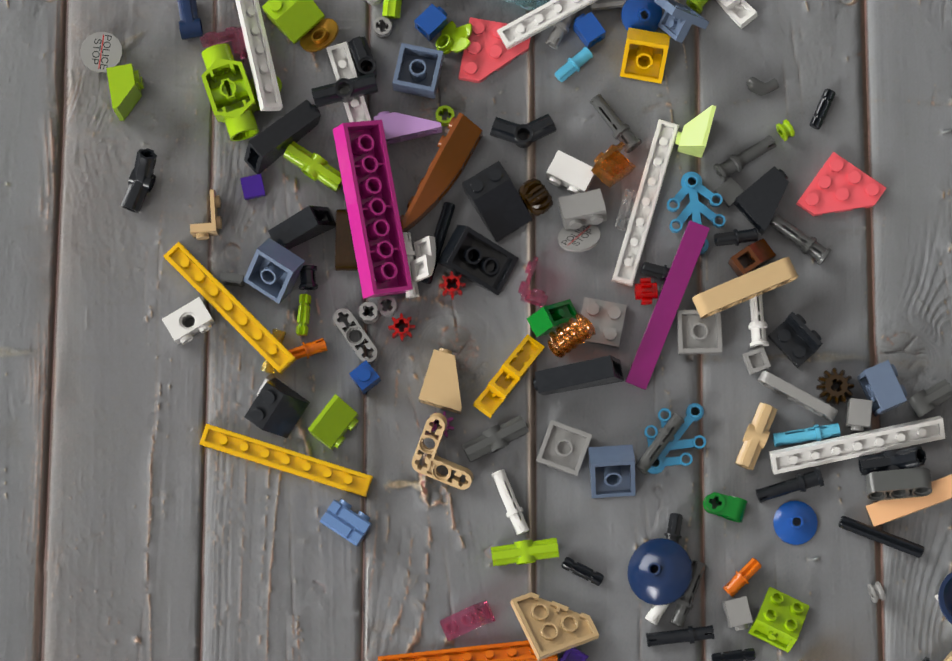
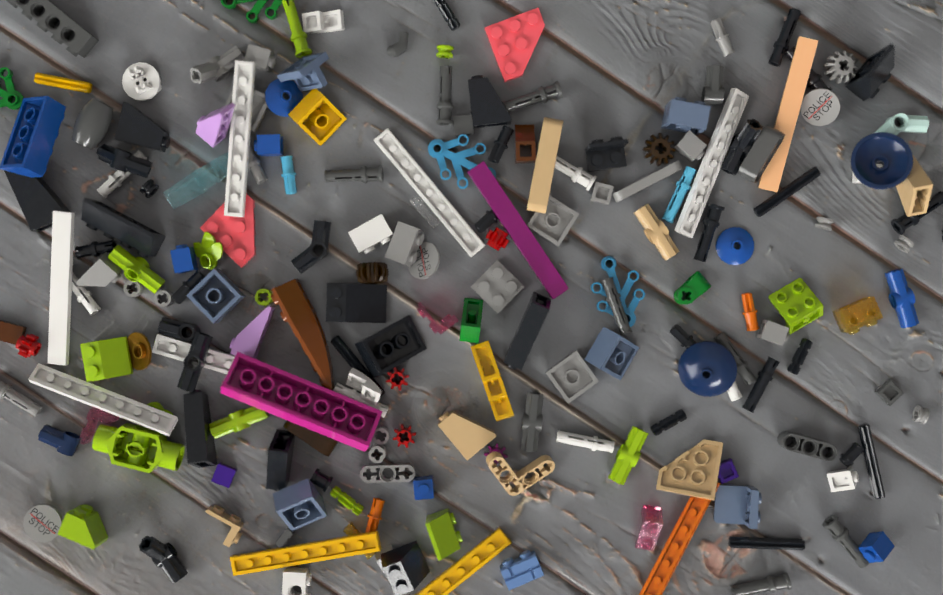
camera: 55 degrees left, 10 degrees up
clear orange piece [548,313,596,358] -> none
clear orange bracket [591,142,636,188] -> none
yellowish green slope [675,105,716,158] -> none
none -> black axle [172,270,205,304]

